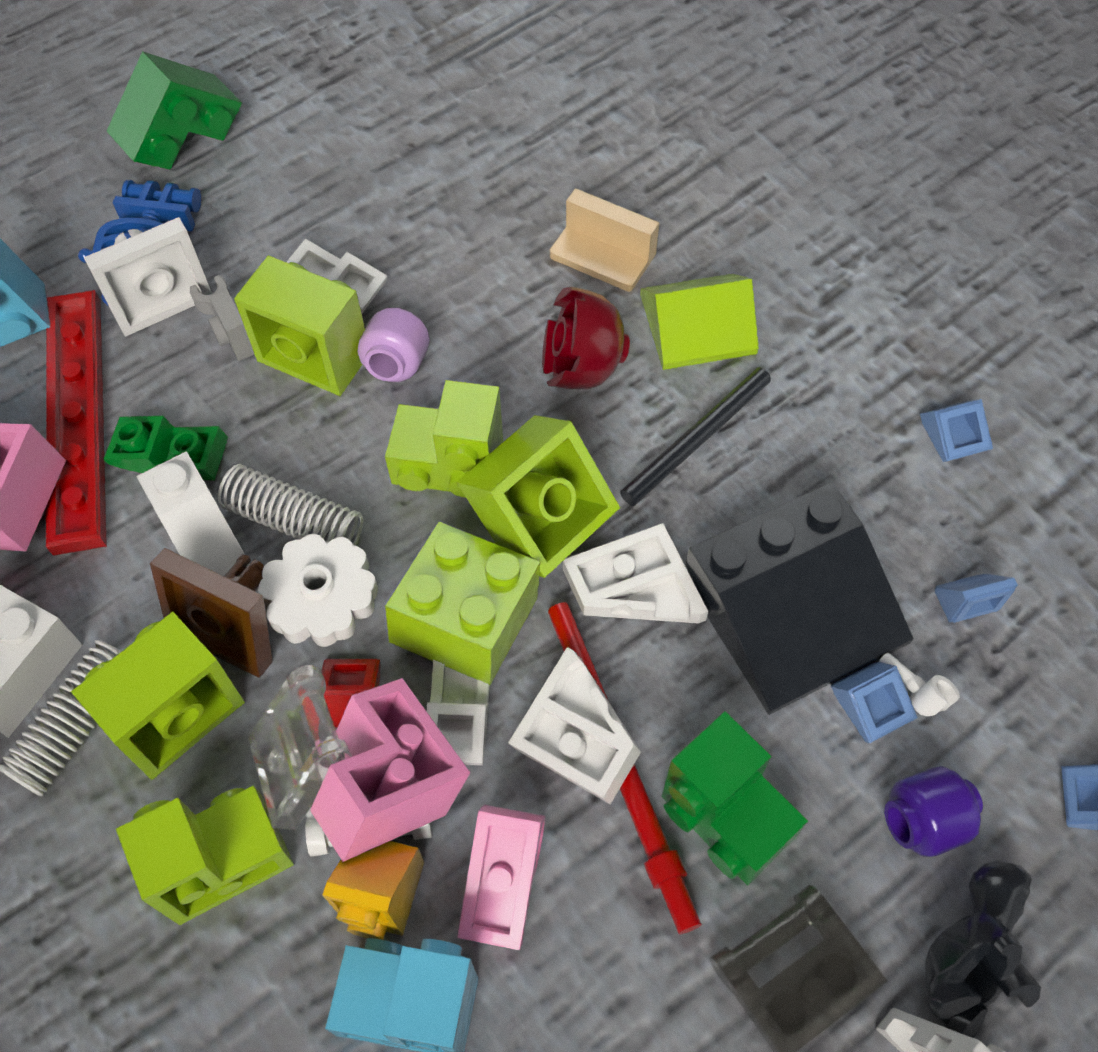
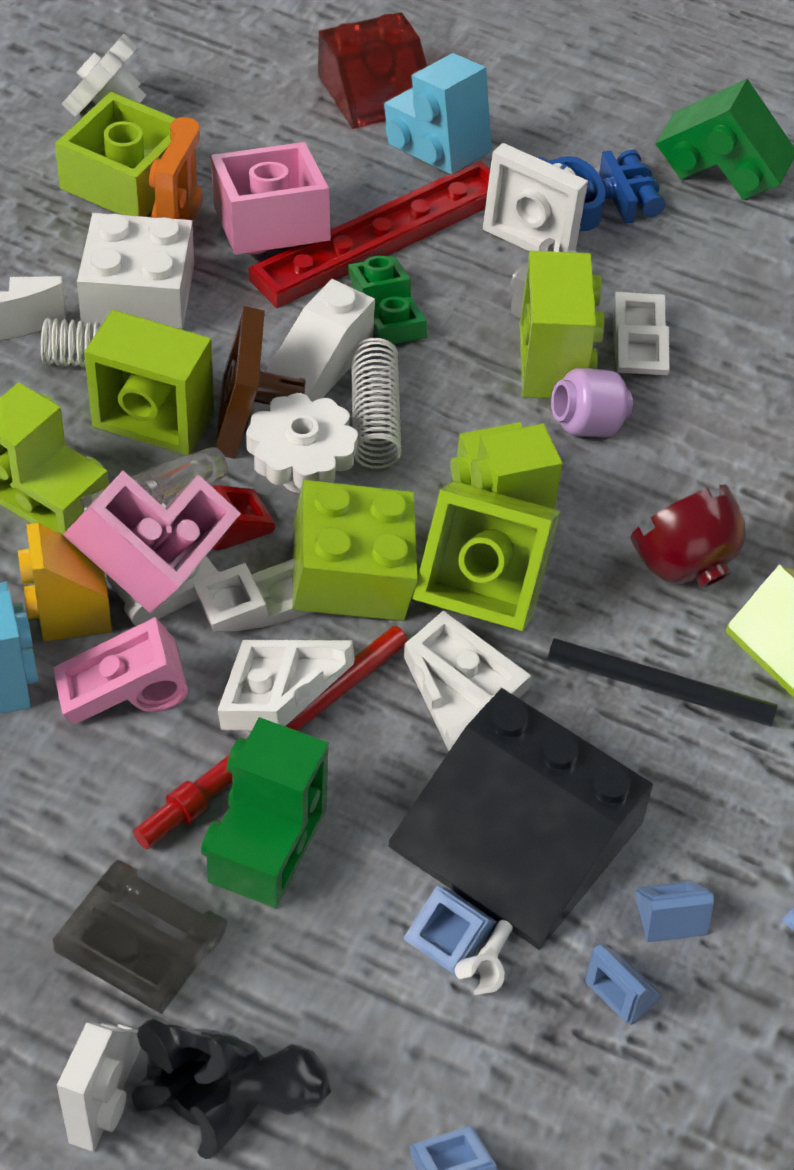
camera: 60 degrees right, 10 degrees down
dark purple head [884,766,983,857] -> none
none -> medium blue slope [635,881,714,942]

